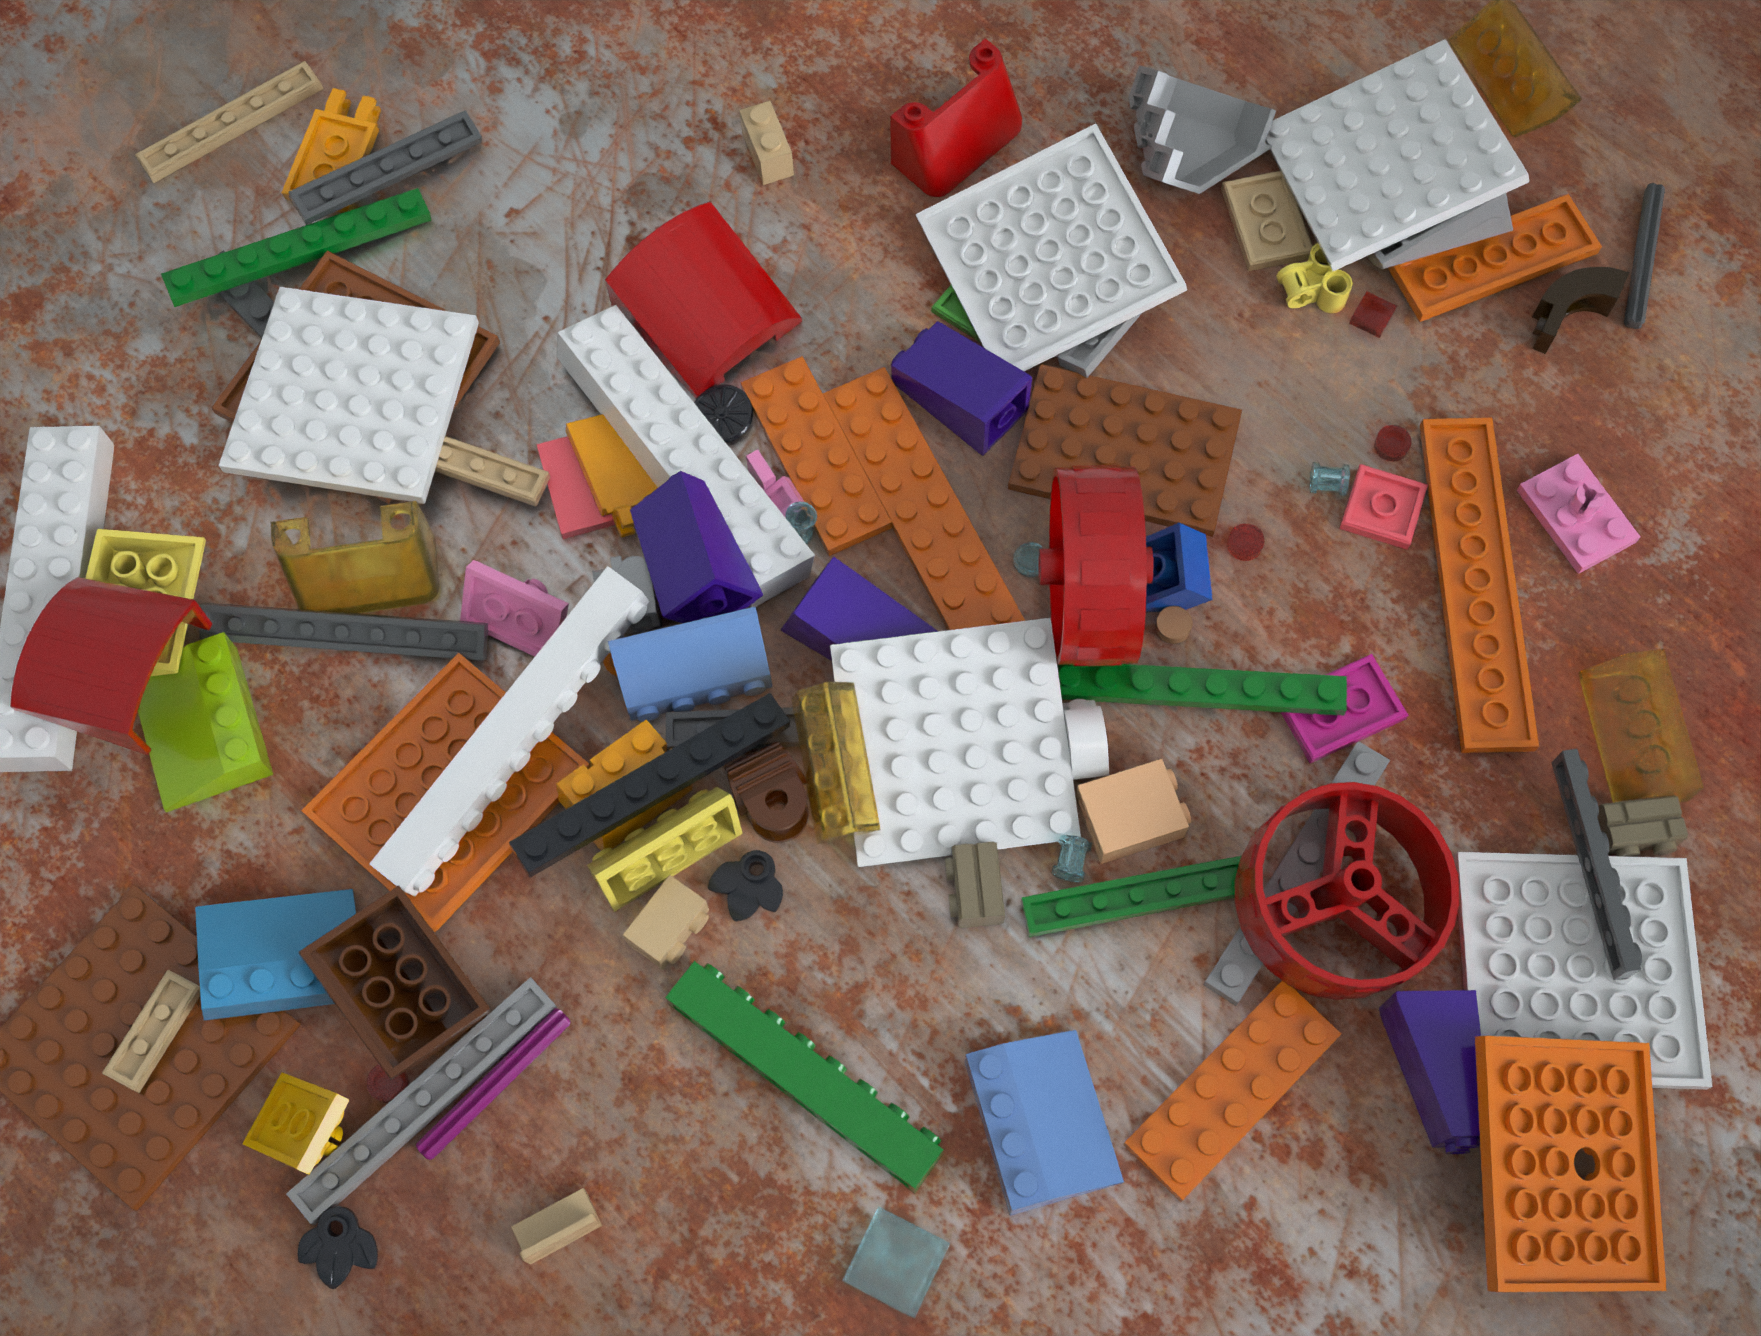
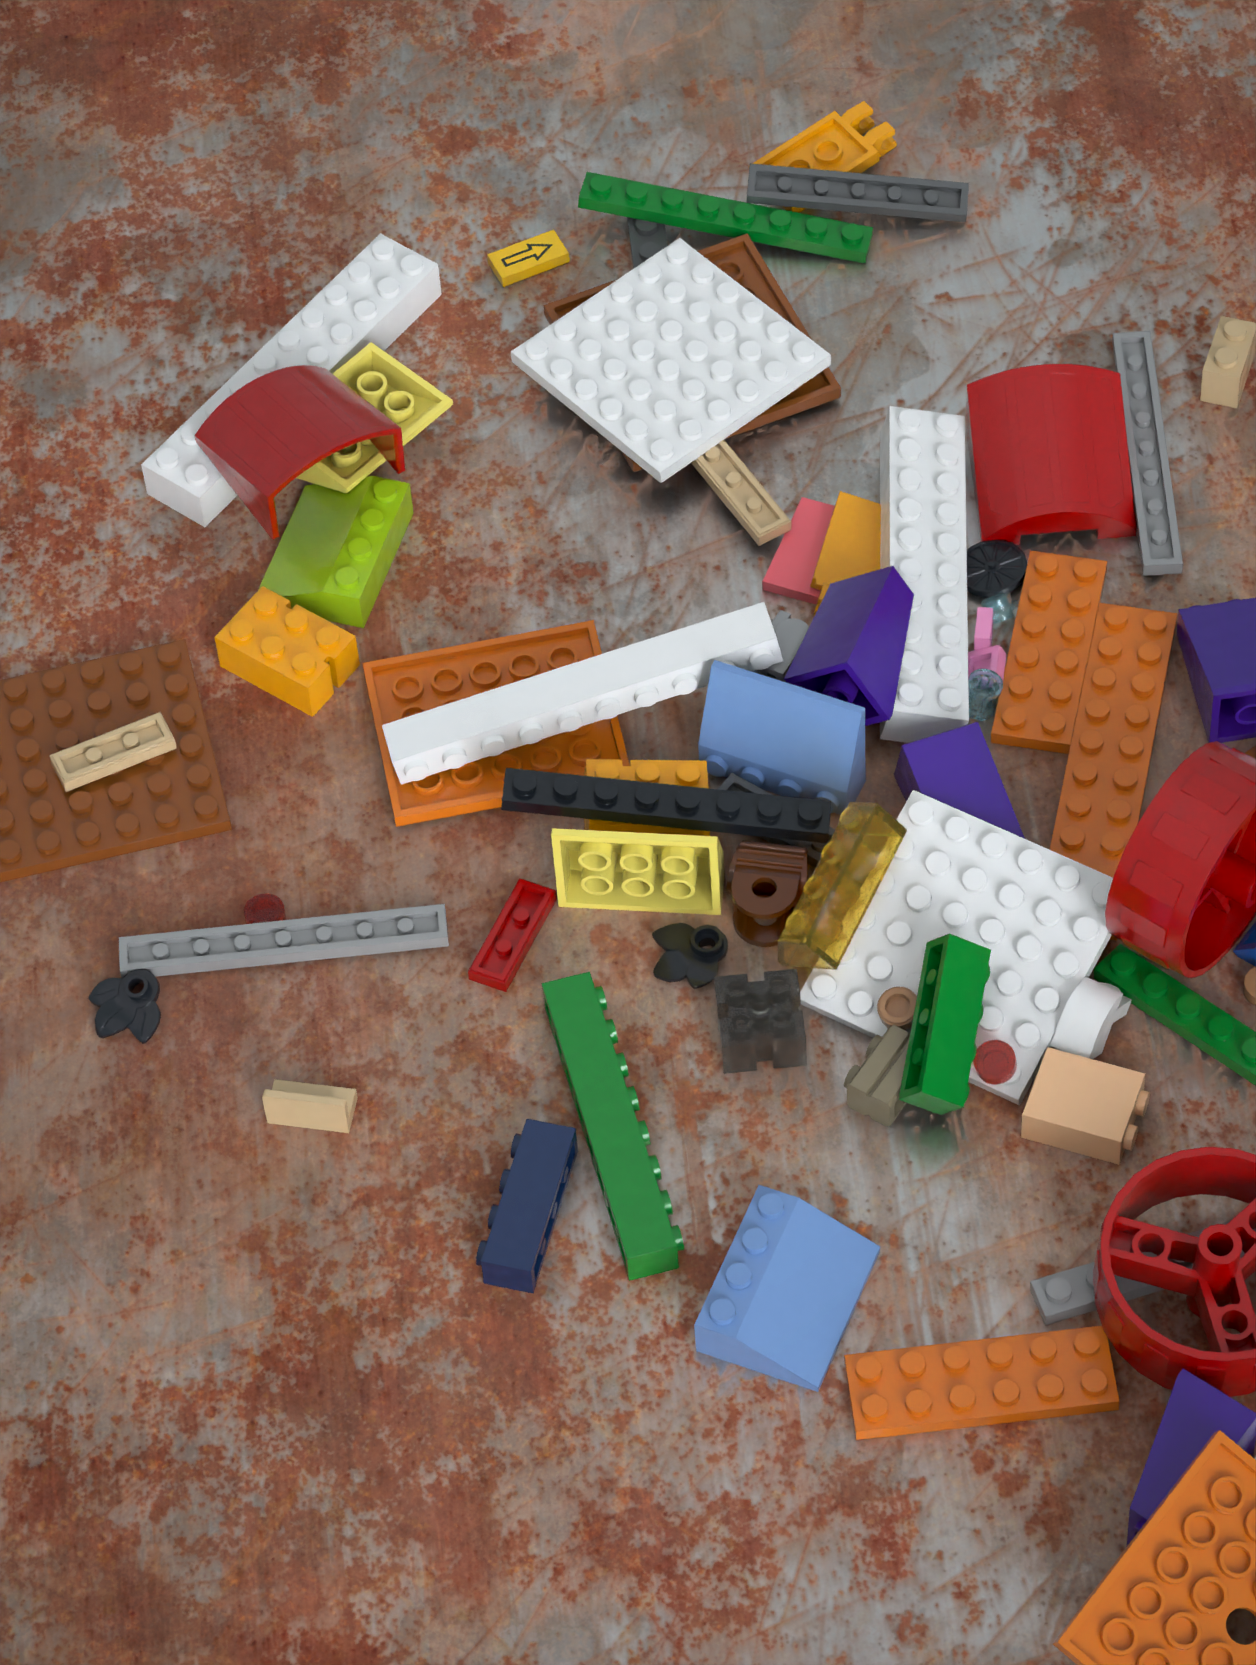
camera: 40 degrees right, 15 degrees down
tan tile [135,61,323,183] -> none
dark azure slope [195,889,356,1021] -> none
dark grey plate [199,602,488,661] -> none
yellow plate [242,1072,349,1175] -> none
clear yellow windscreen [270,501,439,614] -> none
reddish brown slope [299,885,490,1080] -> none
magenta axle [416,1008,571,1160] -> none
bright pink plate [460,560,569,657] -> none
tan brick [623,875,709,970] -> none
clear light blue tile [842,1206,950,1319] -> none
green plate [1021,855,1242,937] -> none
clear light blue bush [1051,835,1092,882] -> none
none -> light orange piece [214,586,360,717]
none -> red tile [468,878,557,992]
none -> dark blue brick [476,1119,578,1294]
none -> yellow tile [487,229,570,287]
none -> clear smoke brick [714,969,807,1074]
none -> medium nougat tile [877,987,917,1030]
none -> green brick [898,933,991,1115]
none -> clear red tile [973,1040,1017,1085]
none -> clear light blue plate [980,592,1019,624]
none -> light grey plate [1112,331,1183,576]

